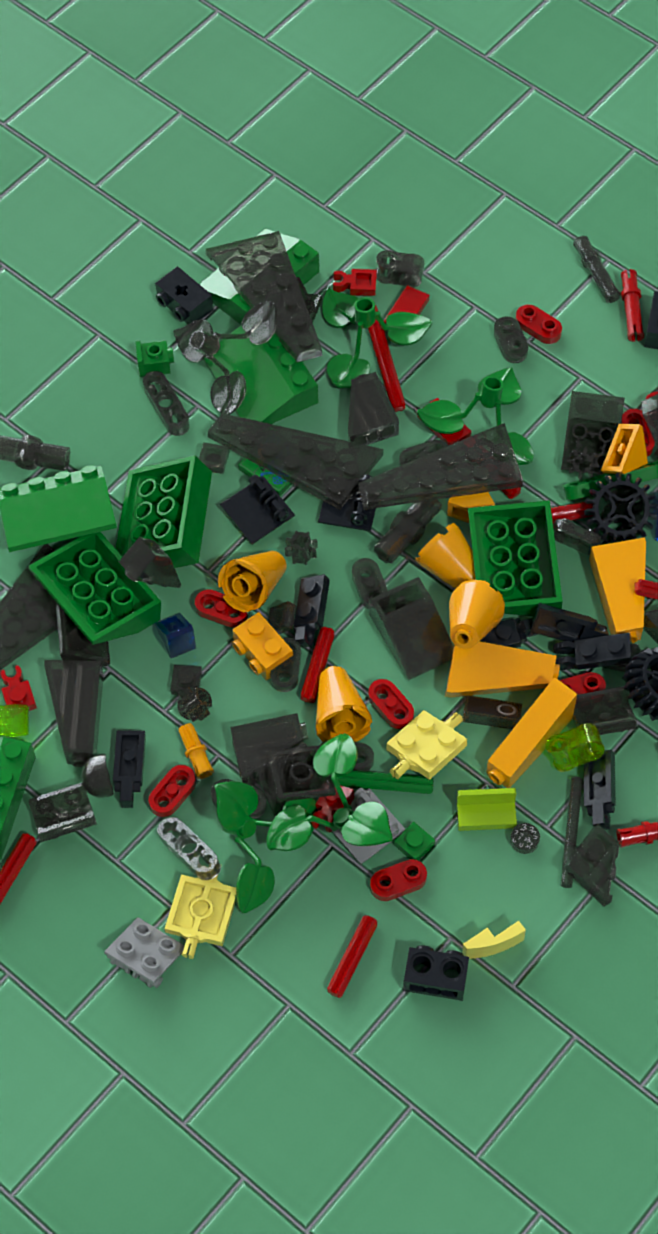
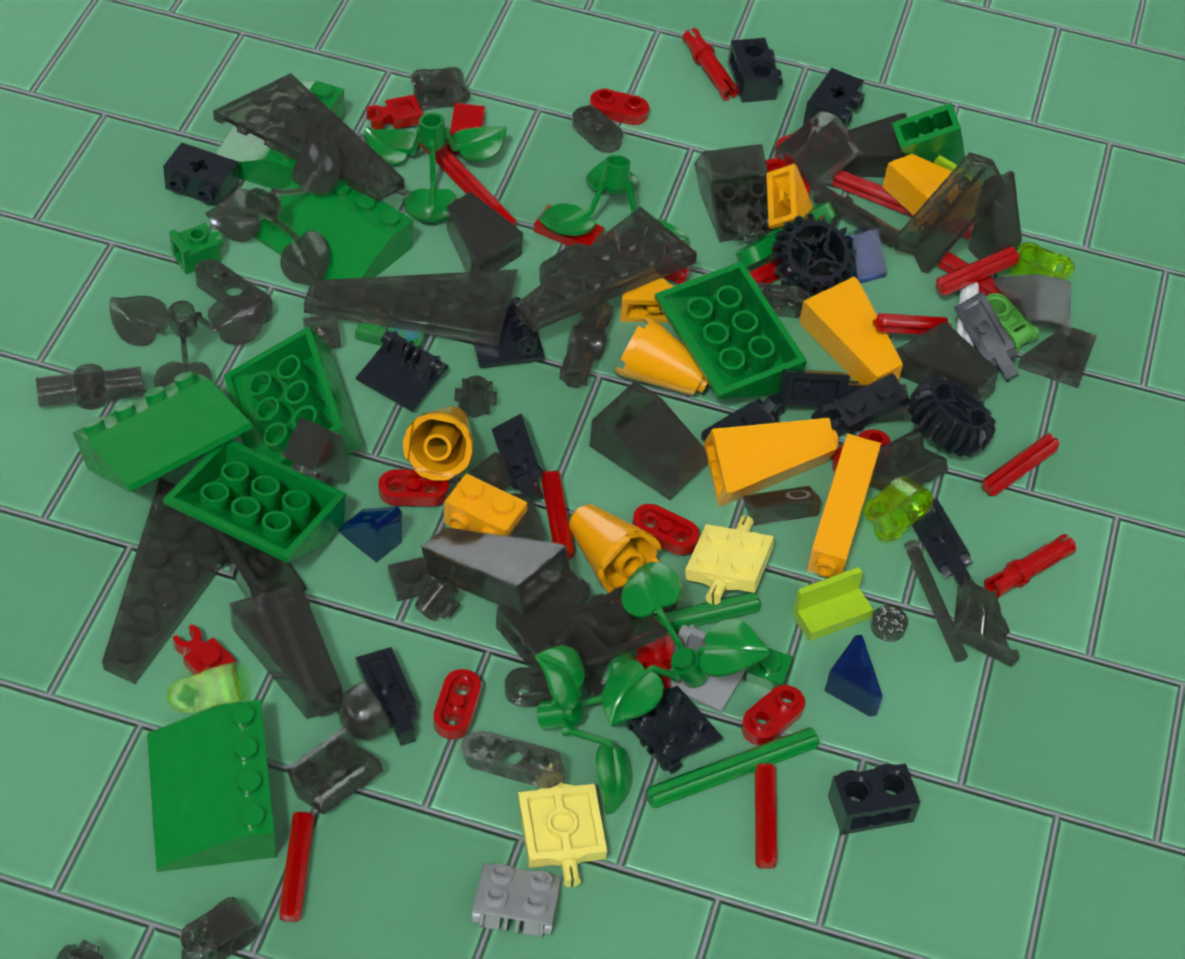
camera: 30 degrees left, 10 degrees down
light orange axle [178,723,214,779] -> none
clear smoke plate [352,558,388,610] -> none
light orange cone [449,579,505,649] -> none
light yellow slope [462,921,526,959] -> none
clear smoke pin [573,235,621,303] -> none
none -> clear smoke plant [110,296,269,387]
none -> clear smoke slope [421,527,571,615]
none -> black hinge [626,685,723,774]
none -> green axle [645,727,819,808]
none -> clear blue slope [824,635,883,717]

